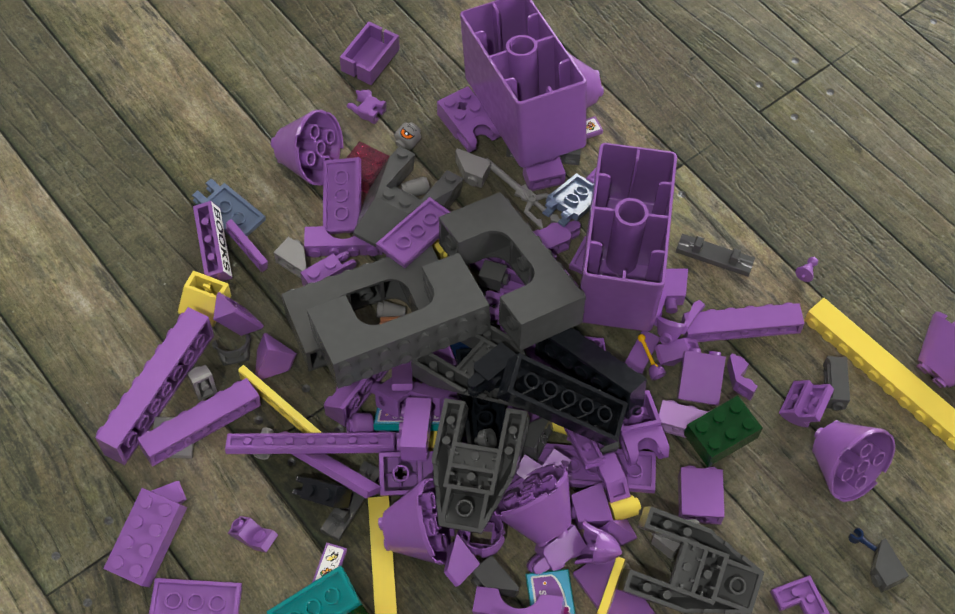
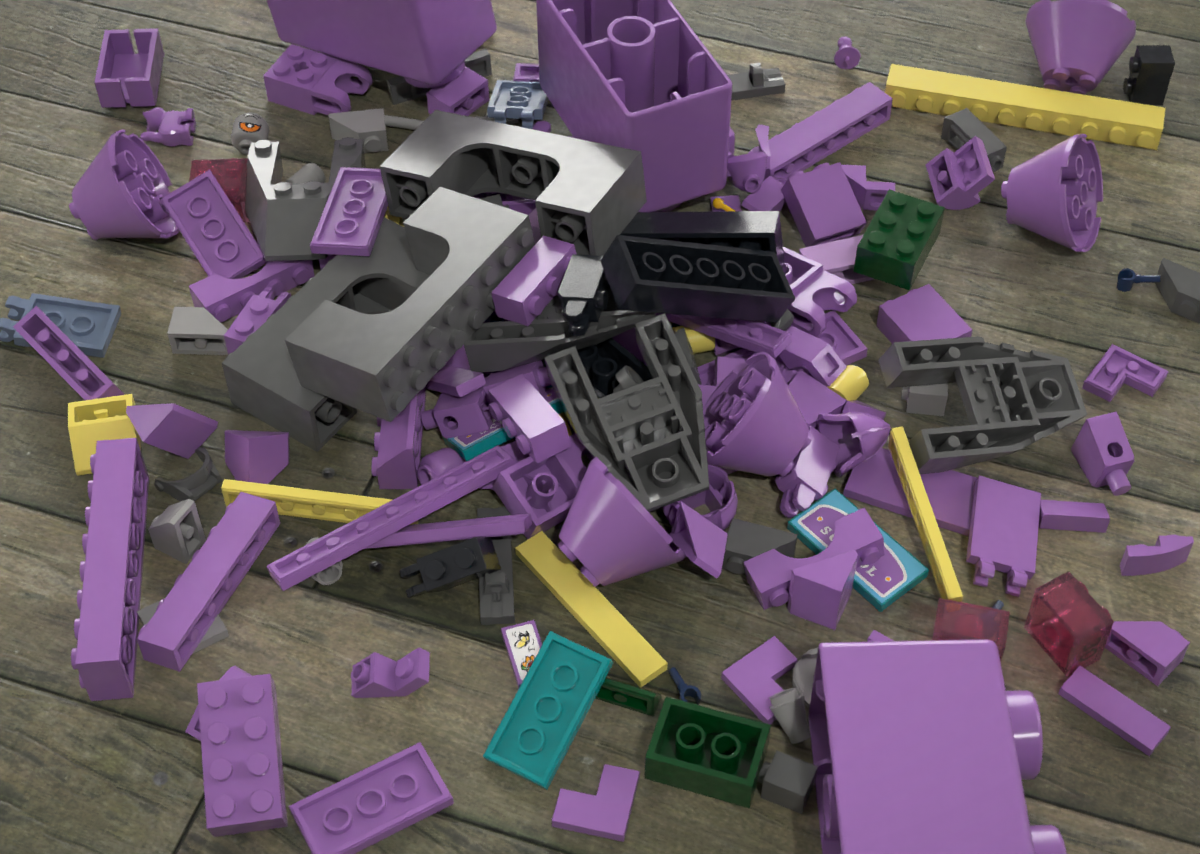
camera: 30 degrees left, 10 degrees down
medium lavender tile [226,219,268,272] -> none
none -> medium lavender brick [491,235,576,326]

